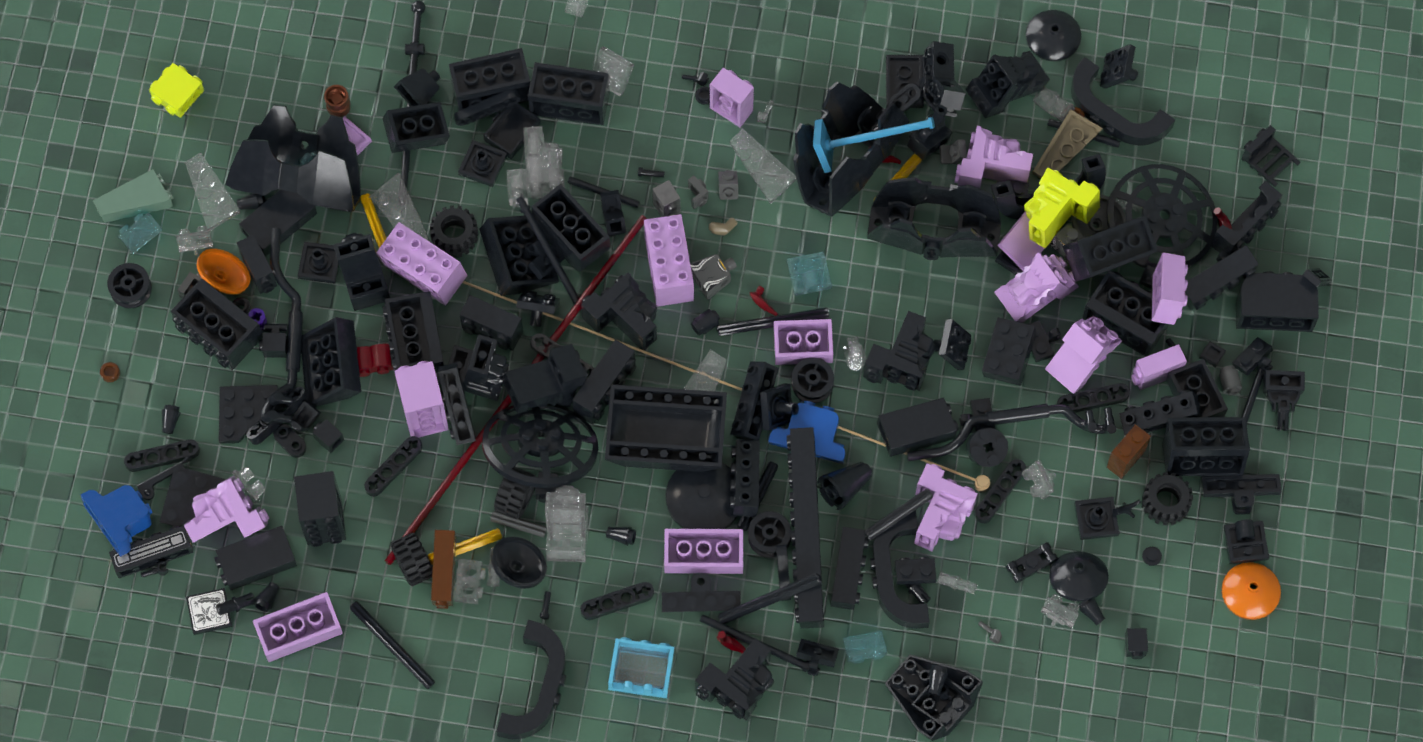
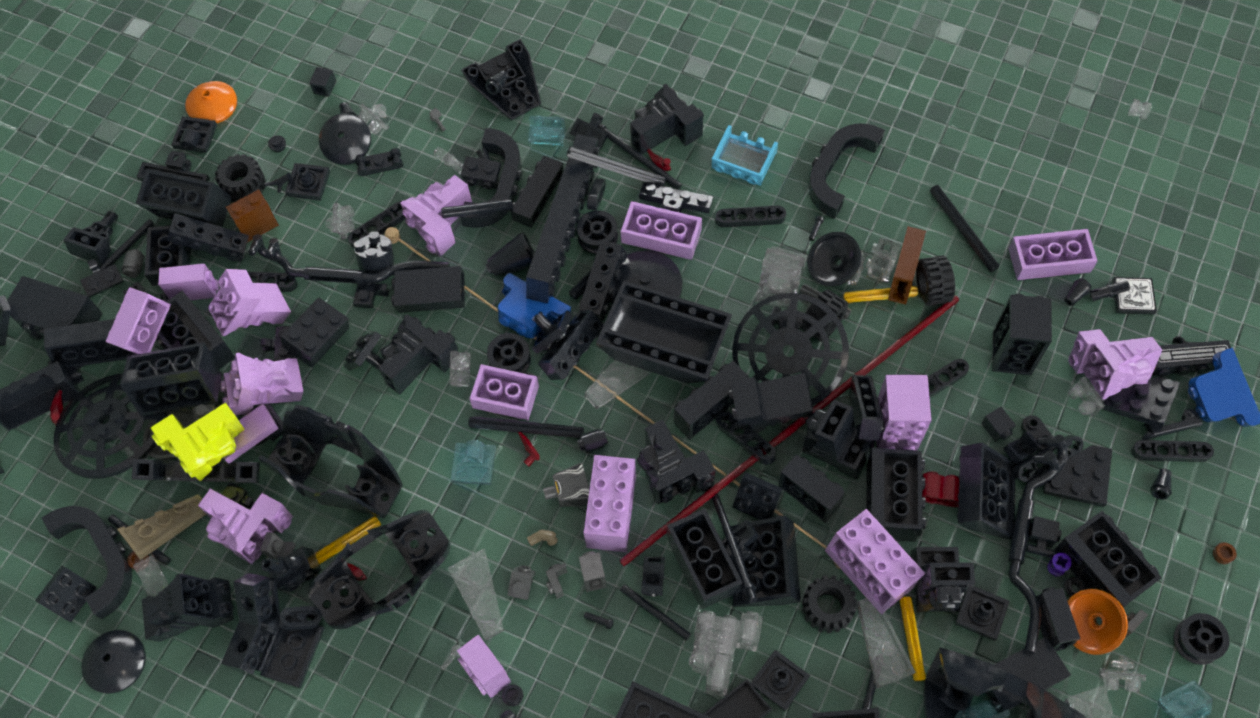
camera: 160 degrees left, 5 degrees down
black brick [214,526,297,591] -> none
black cone [606,527,636,546] -> none
dark azure tile [813,117,935,173] -> none

